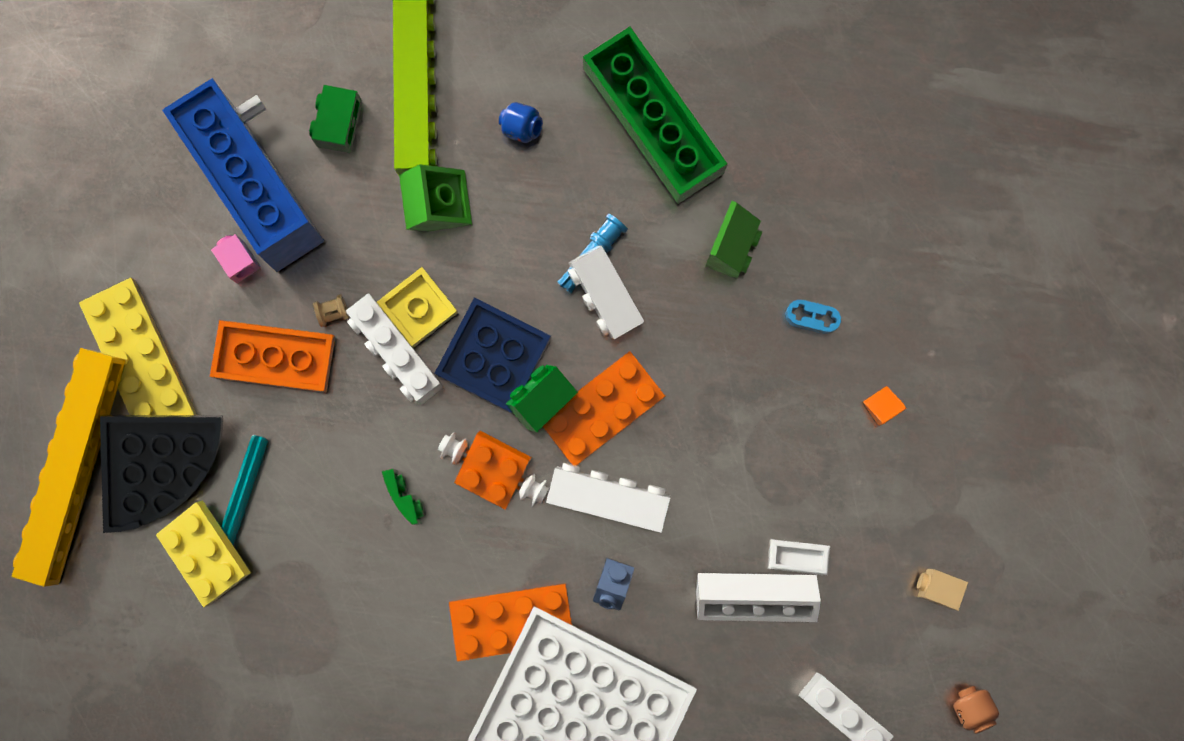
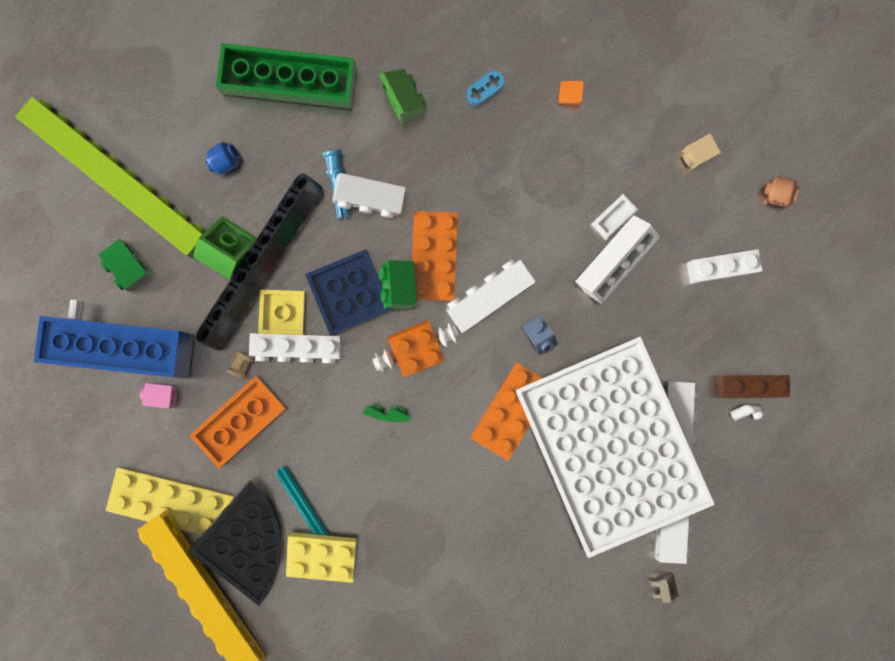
camera: 55 degrees left, 5 degrees up
none -> black beam [196,173,322,350]

